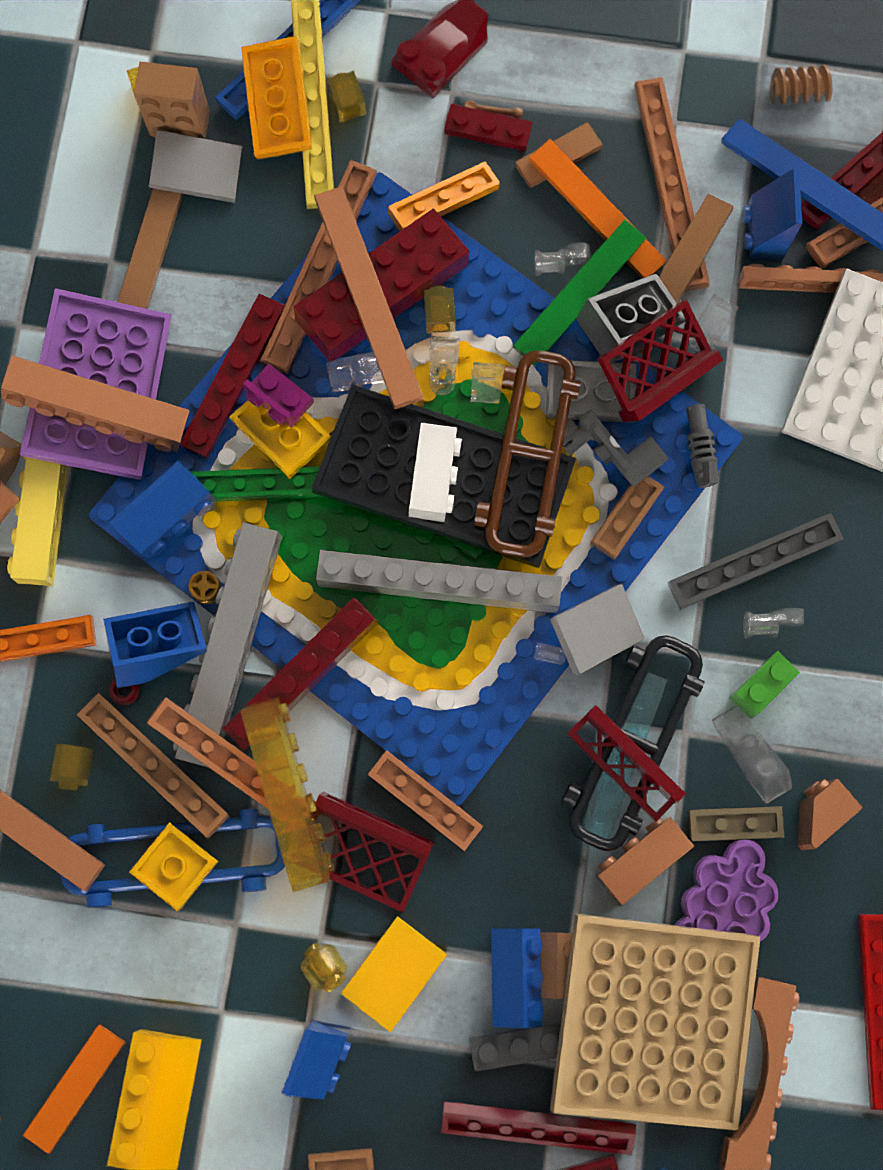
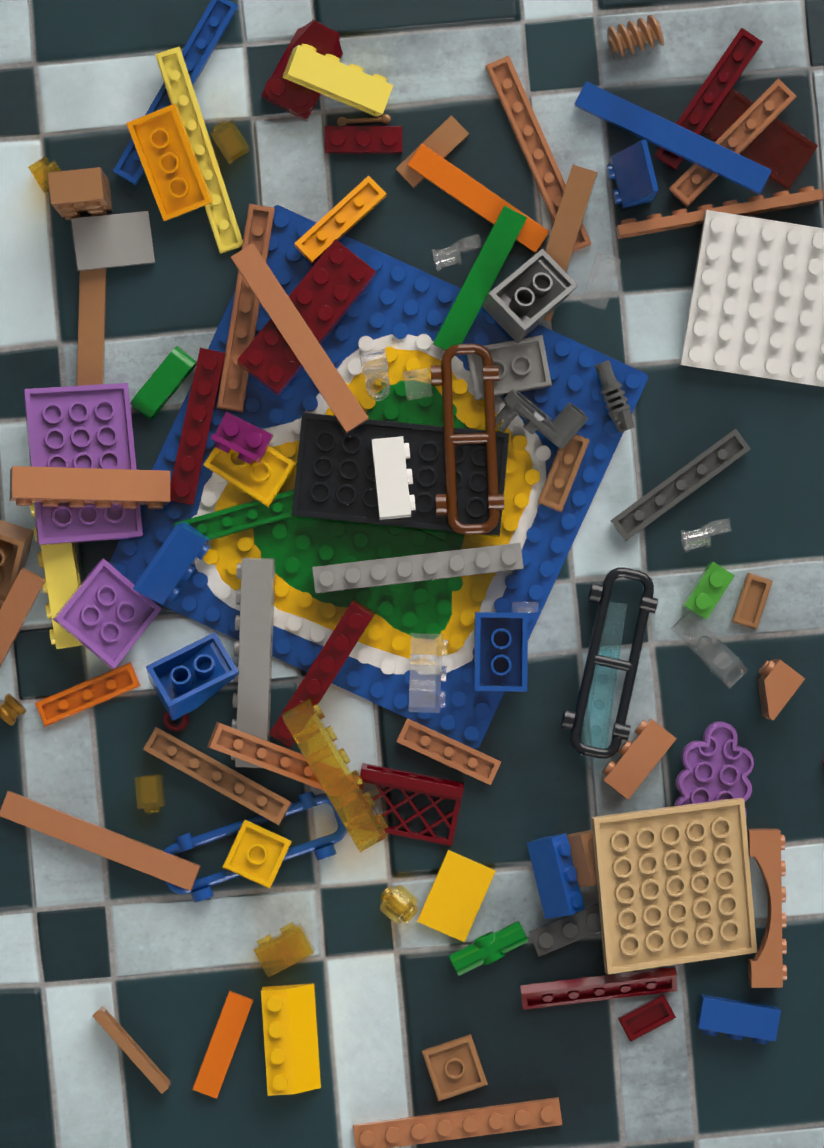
camera: 15 degrees left, 10 degrees up
pearl gold wheel [188,571,221,605] -> none
blue slope [281,1021,351,1099] -> none
clear slope [326,352,384,392] -> none
clear yellow brick [424,286,456,333] -> none
light grey tile [550,584,645,675] -> none
dark red fence [567,705,686,822] -> none
dark red fence [597,300,723,422] -> none
dark tan plate [688,806,785,842] -> none
none -> medium lavender plate [53,559,162,669]
none -> green beam [130,346,197,420]
none -> clear yellow brick [254,922,315,978]
none -> light yellow brick [282,44,393,117]
none -> clear brick [409,633,447,713]
none -> green piece [449,921,529,976]
none -> blue brick [474,612,528,692]
none -> medium nougat tile [731,573,773,630]

